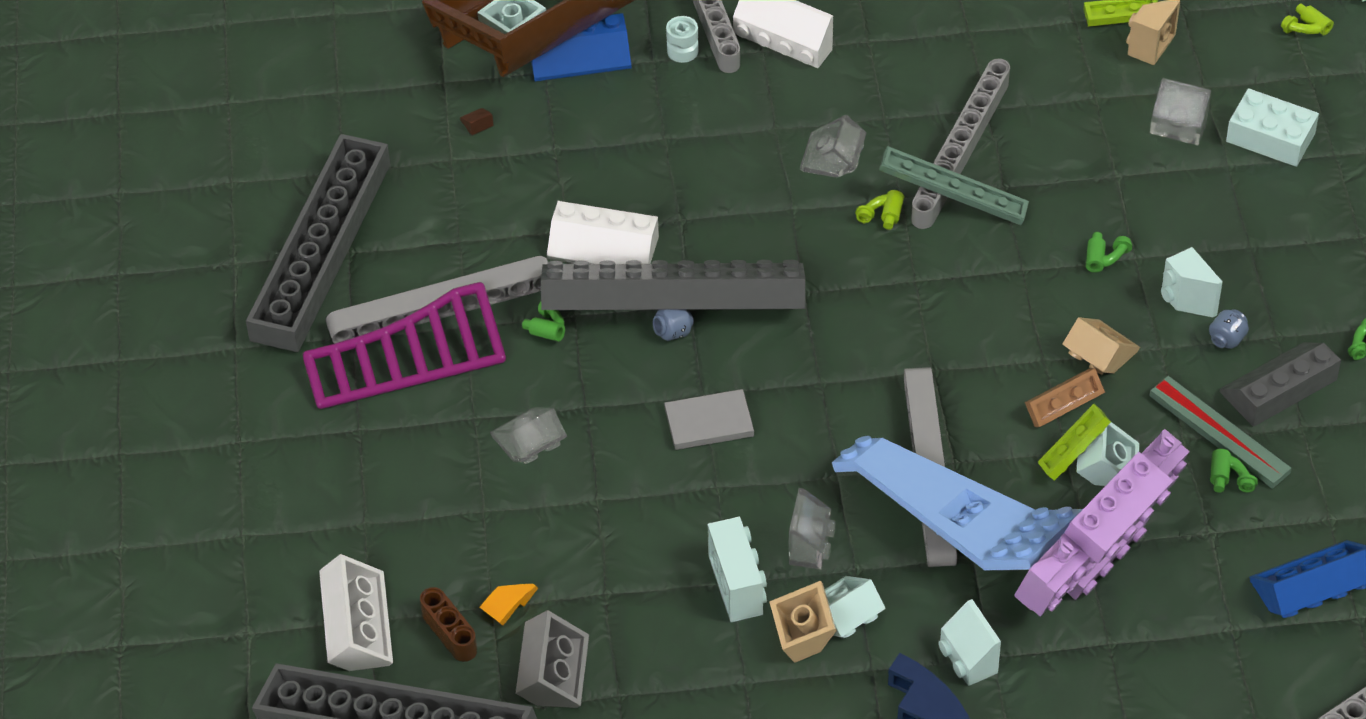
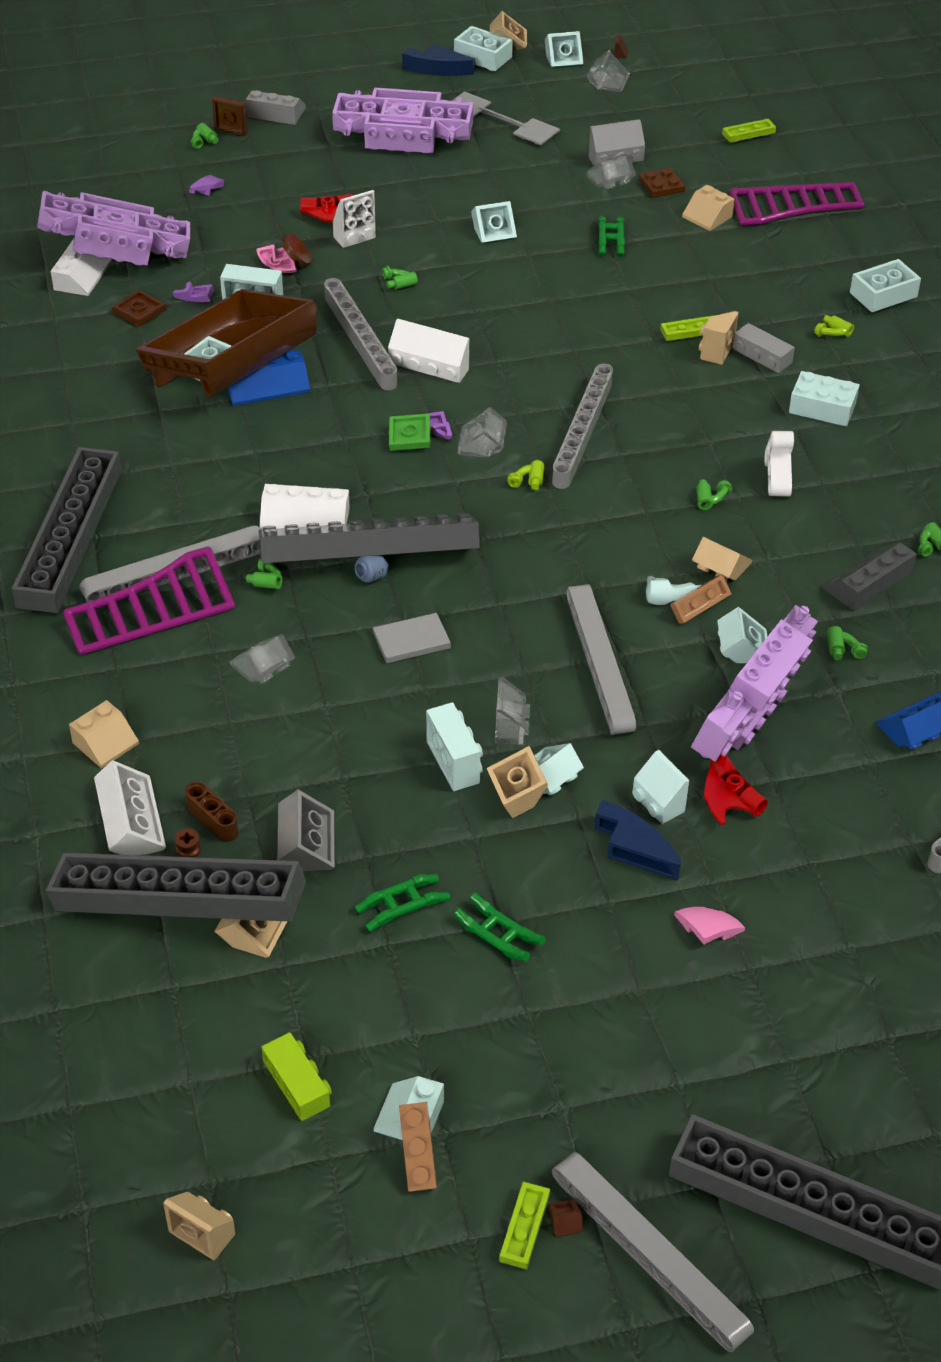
camera: 10 degrees left, 5 degrees down
copper slope [460,108,494,135] -> none
light orange slope [479,584,538,625] -> none
light aqua wheel [666,16,699,63] -> none
light blue wing [832,436,1083,570] -> none
sand green tile [879,146,1029,225] -> none
lime plate [1038,404,1111,481] -> none
clear slope [1150,78,1211,145] -> none
sand green tile [1150,376,1291,489] -> none
light aqua slope [1161,247,1222,317] -> none
sand blue head [1209,309,1249,349] -> none
none -> tan slope [69,700,139,769]
none -> copper wheel [174,828,201,858]
none -> bright green plate [389,413,431,451]
none -> medium lavender slope [427,411,452,440]
none -> light aqua animal [646,576,701,605]
none -> red pin [704,755,768,826]
none -> light grey brick [732,323,795,373]
none -> white beam [764,431,794,497]

